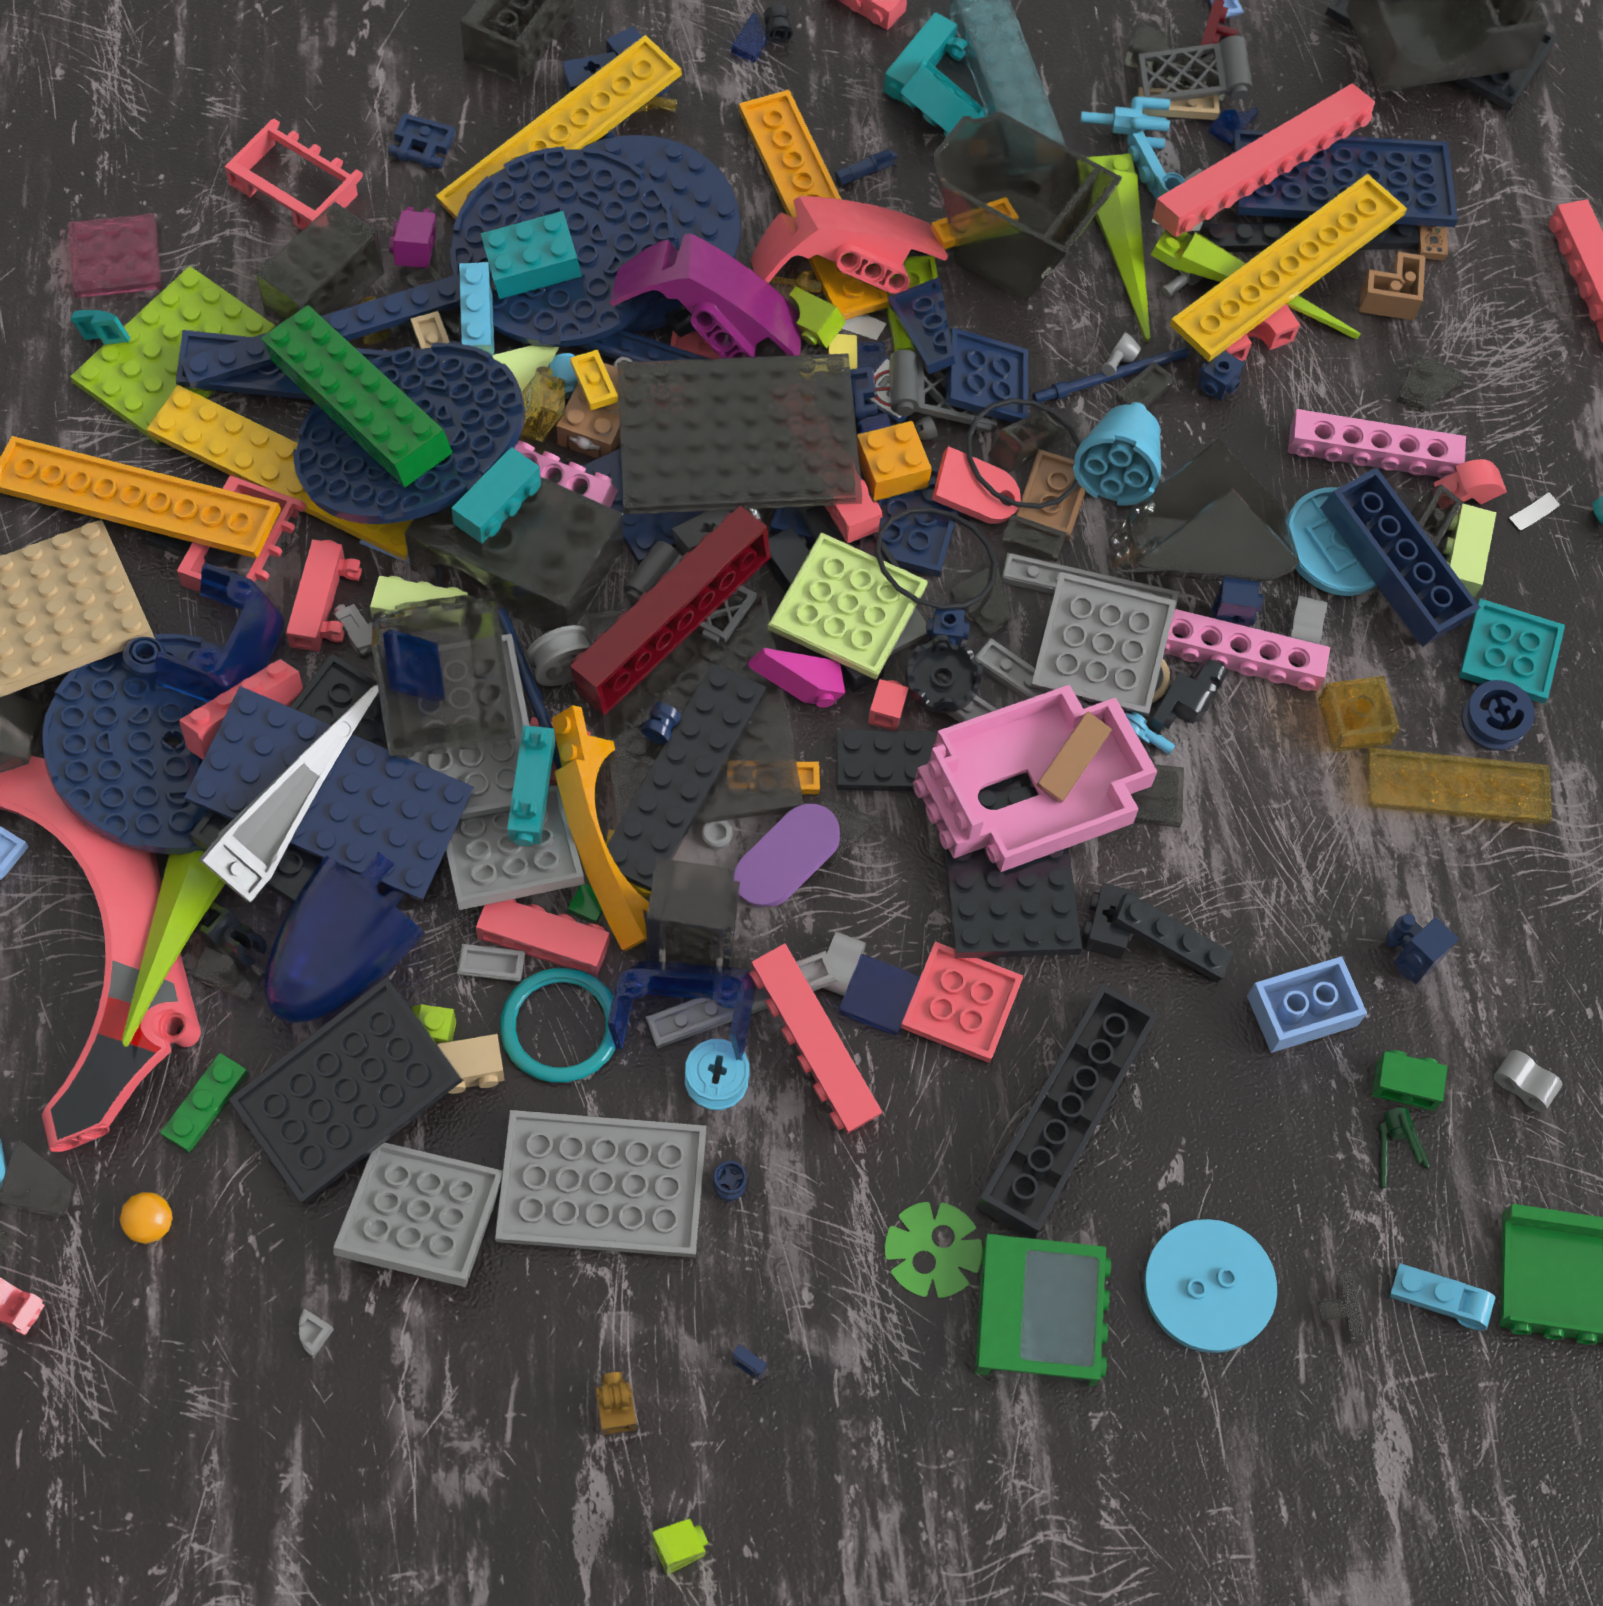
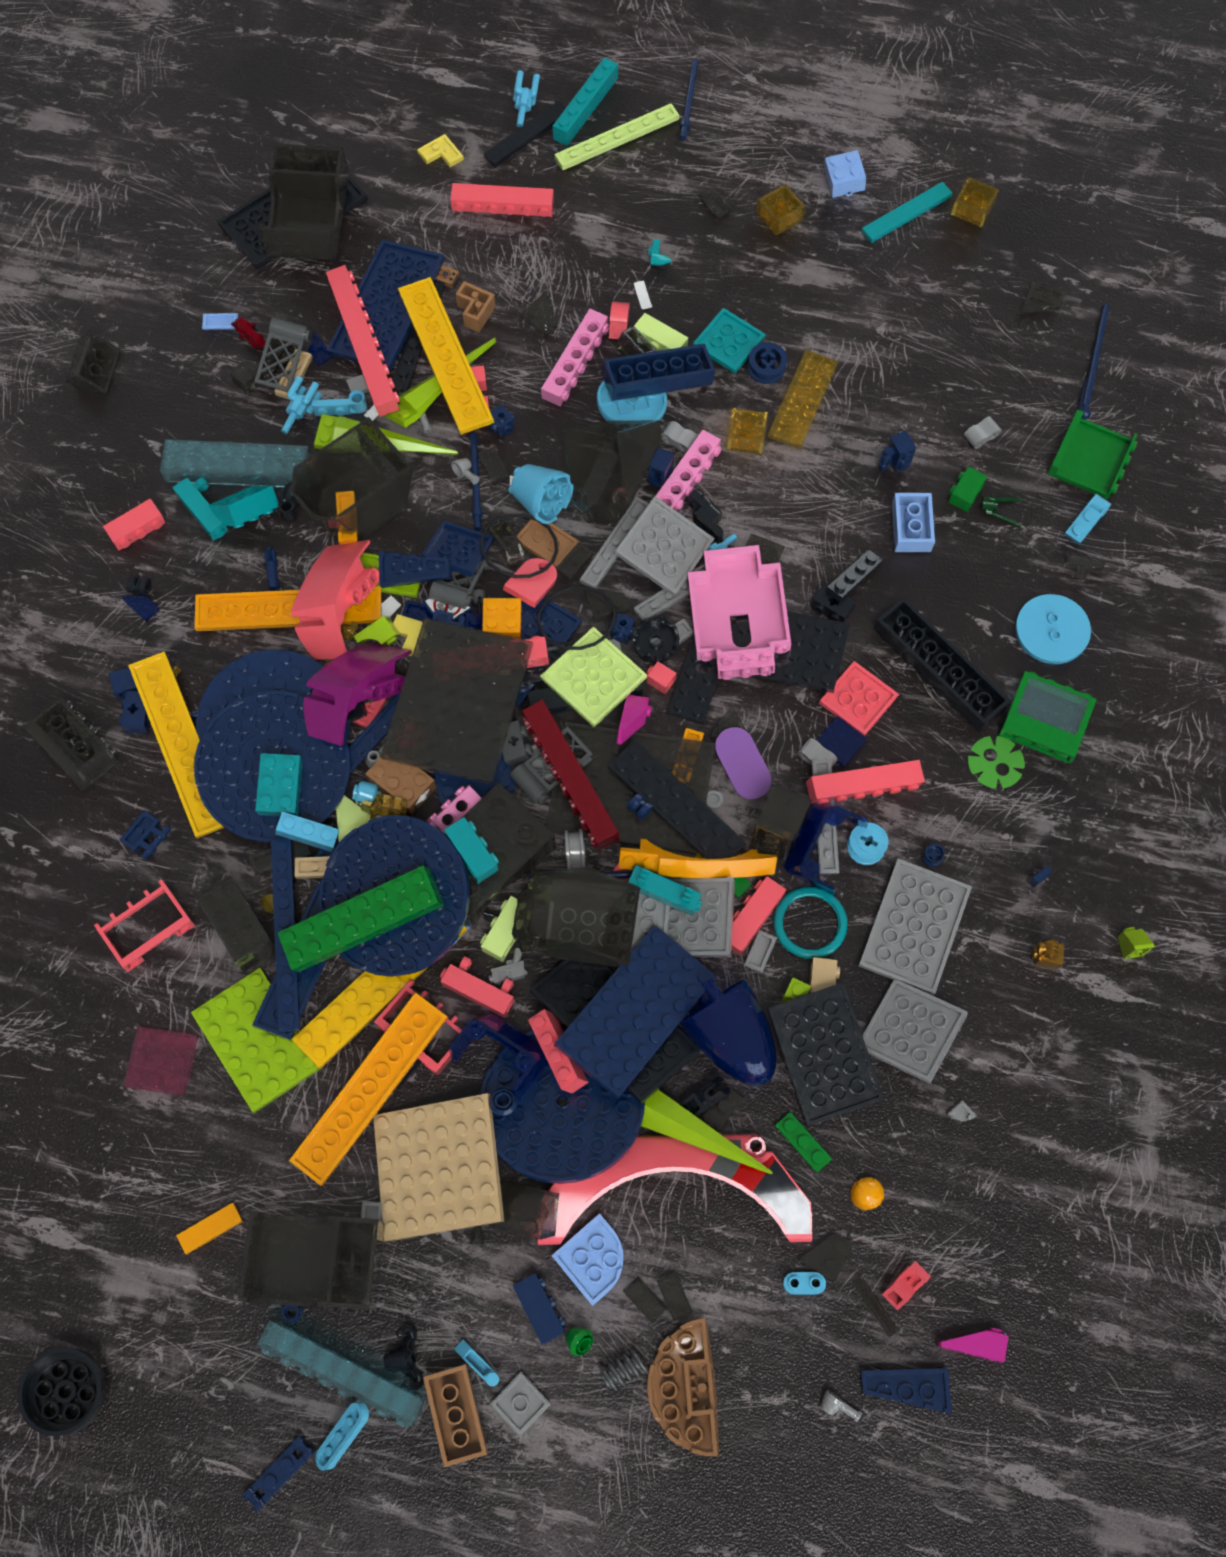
camera: 65 degrees left, 5 degrees up
teal slope [70,310,130,345] -> none
light grey plate [199,685,380,902] -> none
clear blue tile [383,629,445,702] -> none
magenta hinge [389,207,436,268] -> none
yellow plate [570,350,618,411] -> none
medium nougat tile [1036,711,1112,803] -> none

